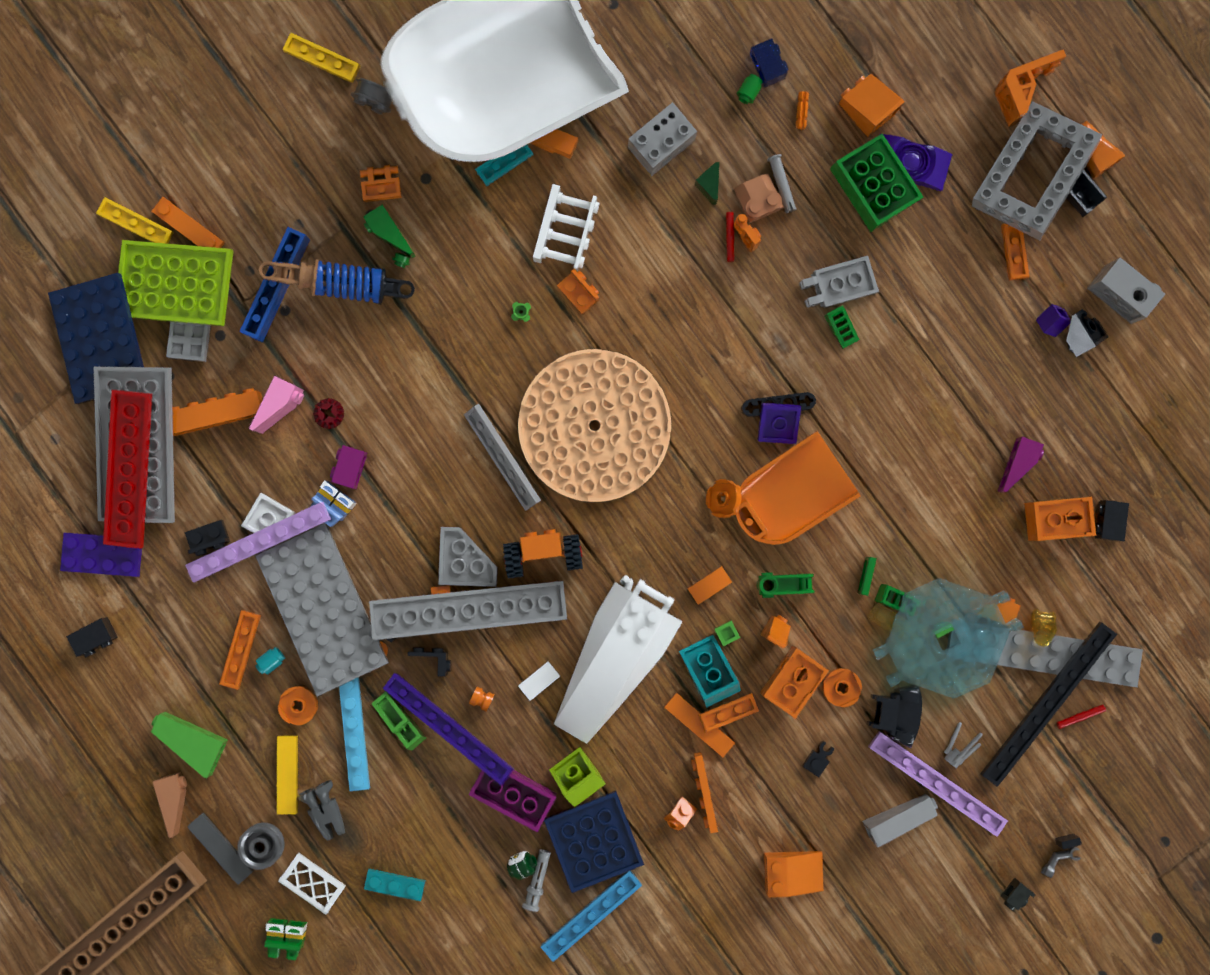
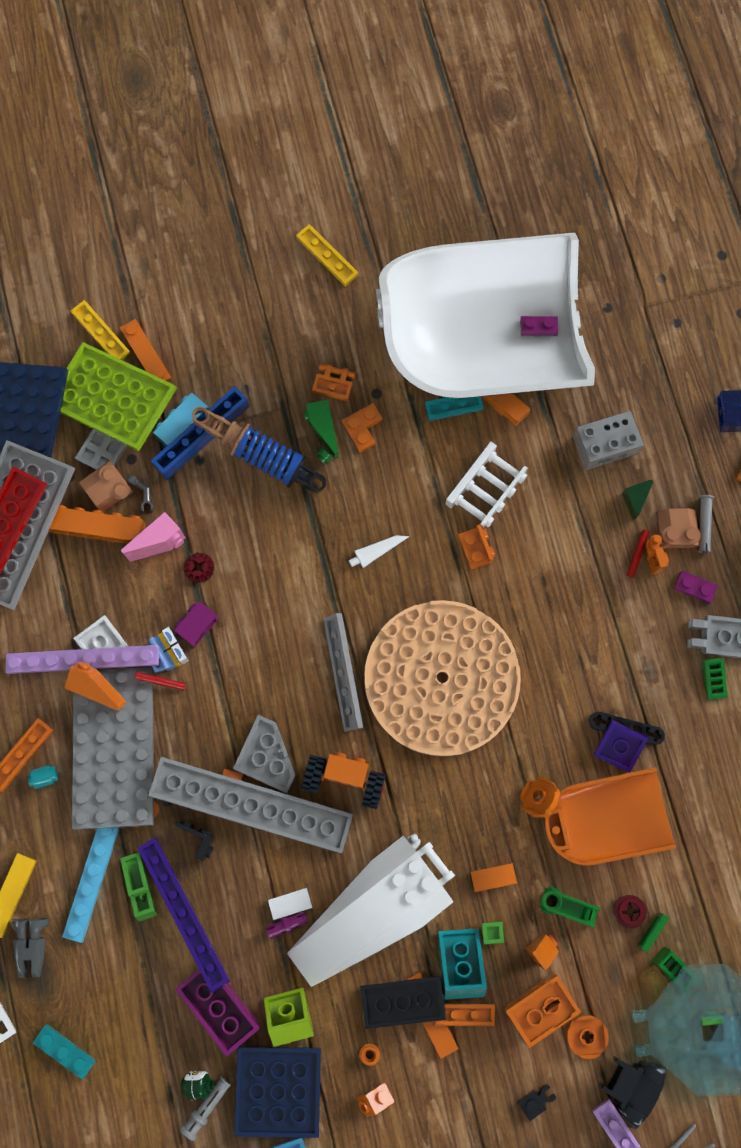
camera: 30 degrees right, 10 degrees down
black bracket [184,520,230,556] -> none
orange plate [278,686,318,725] -> none
flat silver wheel [351,78,392,114] -> none
orange wheel [469,686,495,712] -> none
bright green plate [511,302,531,322] -> none
orange plate [691,752,718,833] -> none
green brick [737,74,763,104] -> none
none -> orange slope [64,662,126,711]
none -> nougat slope [79,461,133,512]
none -> flat silver arm [126,474,154,513]
none -> red piece [134,671,186,691]
none -> medium azure brick [153,393,209,447]
none -> magenta pin [266,911,308,939]
none -> orange plate [341,403,383,453]
none -> white bar [349,535,410,568]
none -> orange plate [359,1044,380,1066]
none -> black plate [360,976,447,1029]
none -> magenta plate [520,316,558,336]
none -> dark red gear [614,895,647,928]
none -> magenta plate [674,571,718,604]

